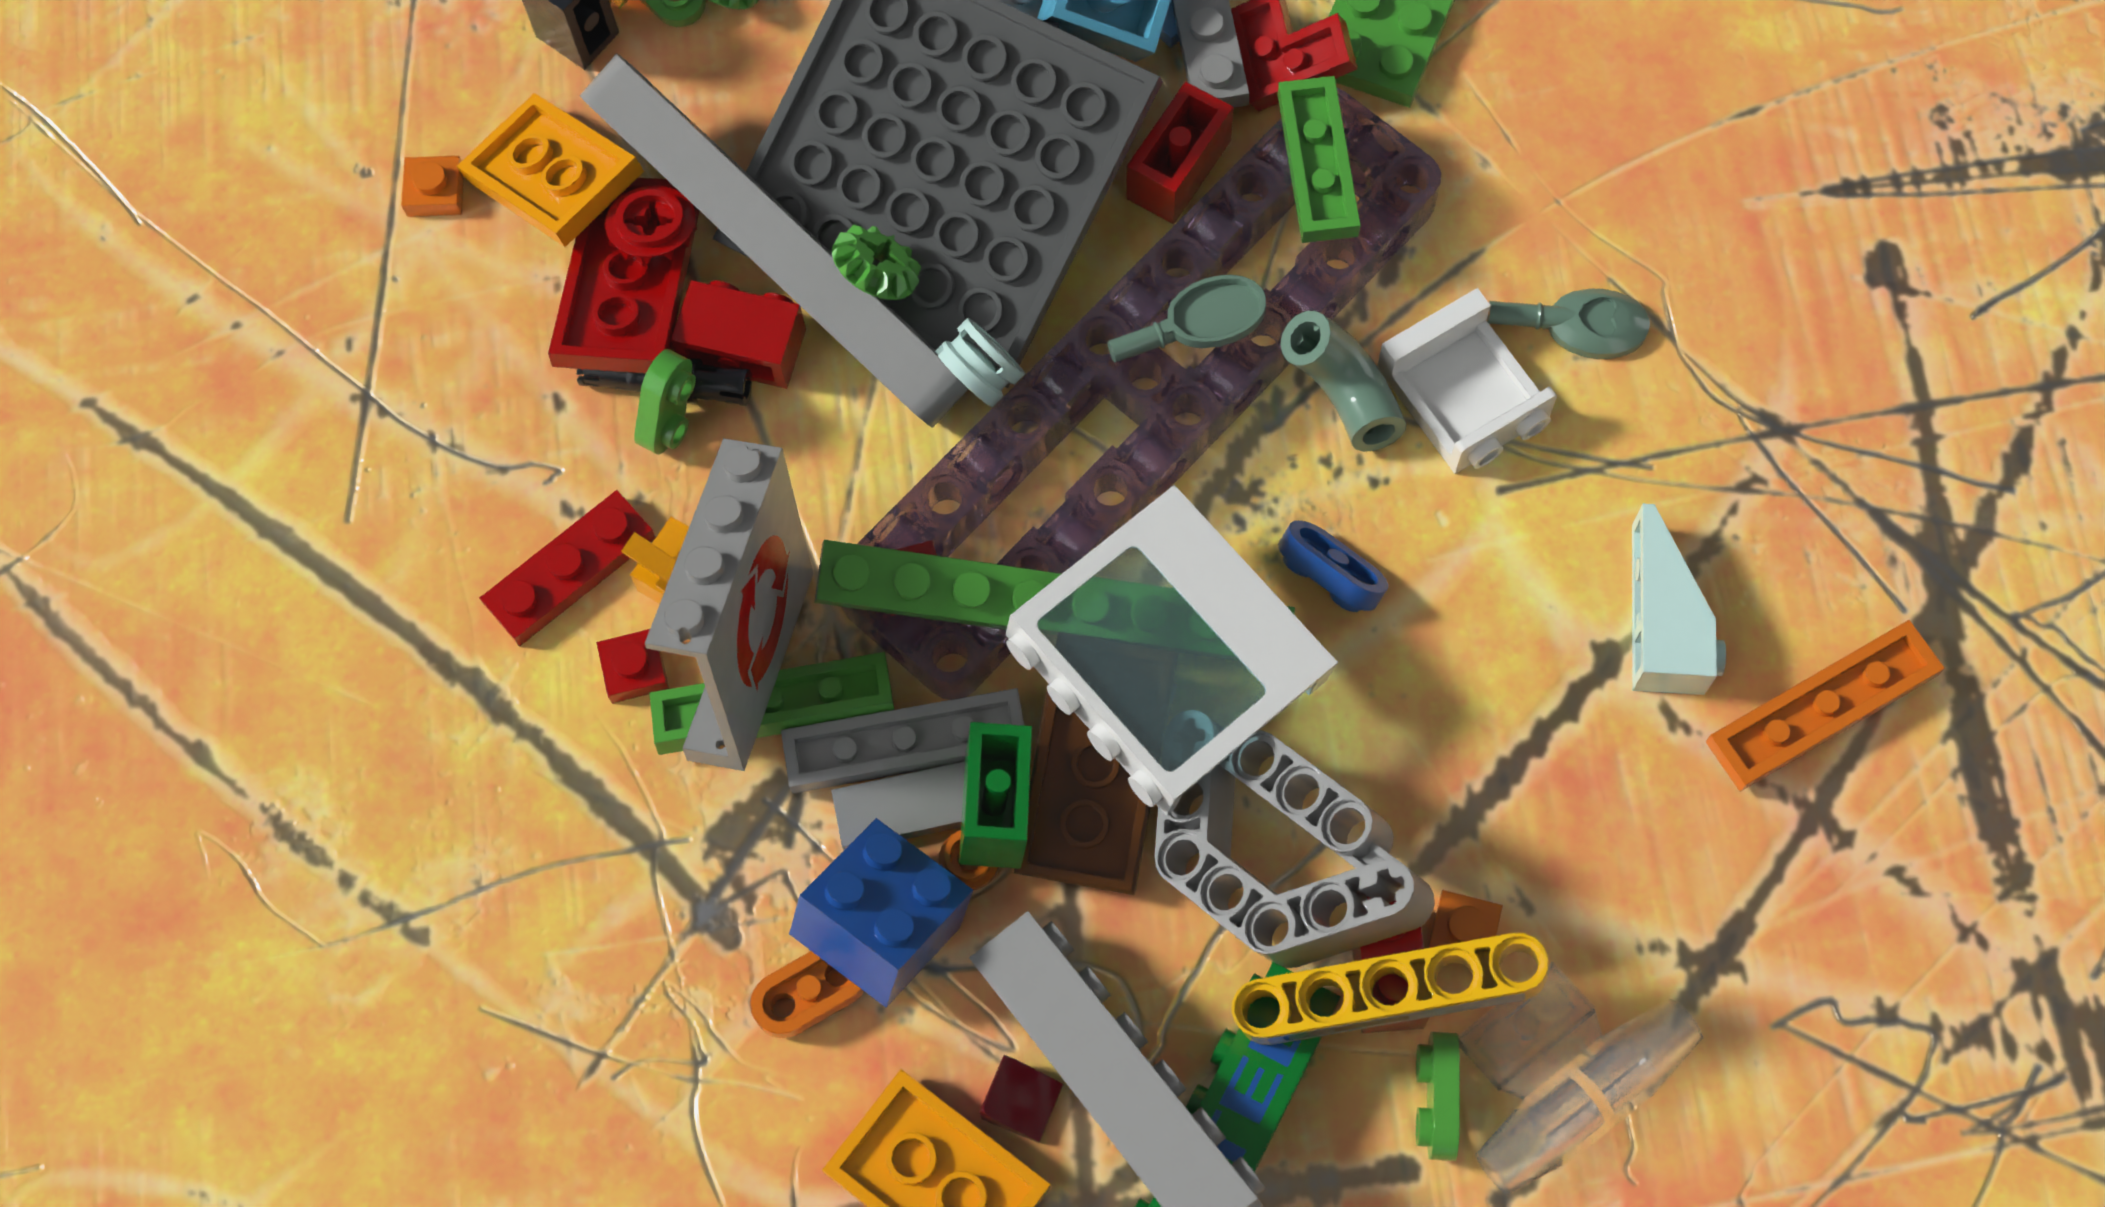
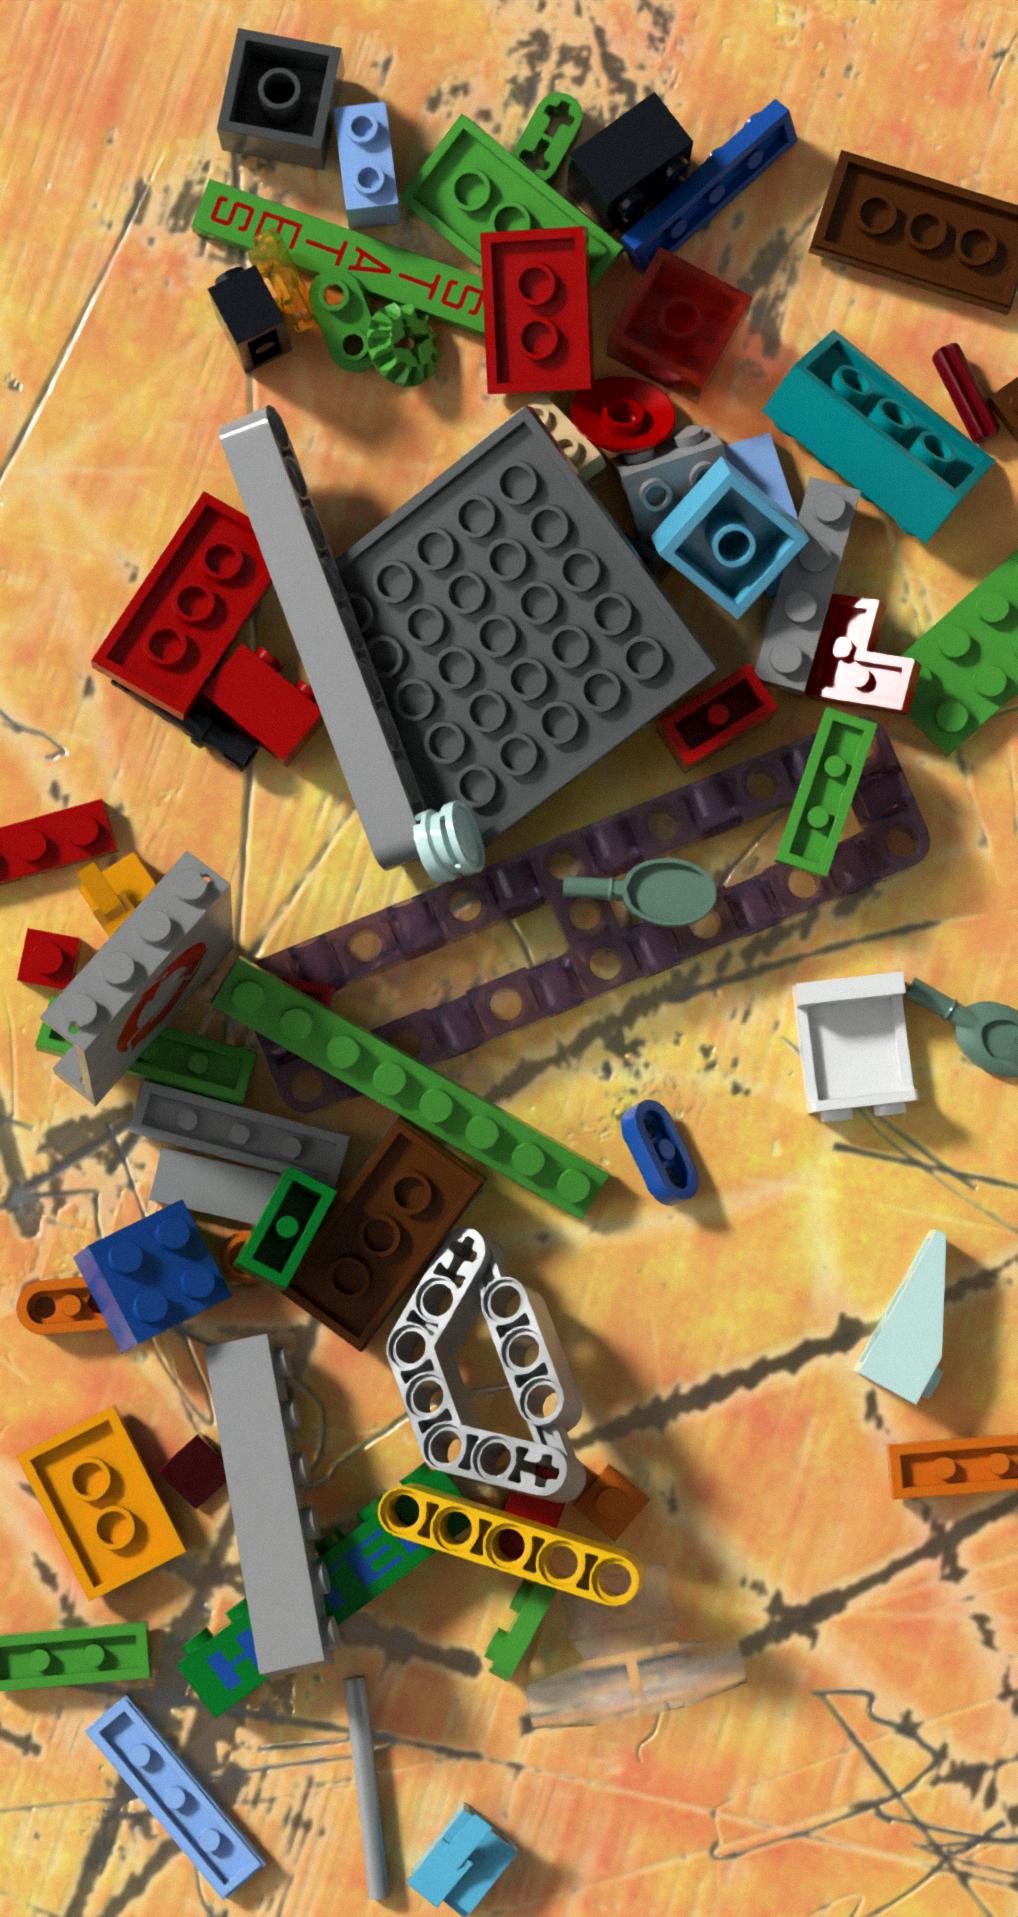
camera: 20 degrees right, 15 degrees up
orange plate [401,155,464,217] -> none
light orange plate [456,93,644,247] -> none
red gear [605,185,697,265] -> none
bright green plate [634,349,696,455] -> none
bright green gear [832,225,921,300] -> none
panel [1006,485,1338,816] -> none
sand green cylinder [1281,311,1406,452] -> none

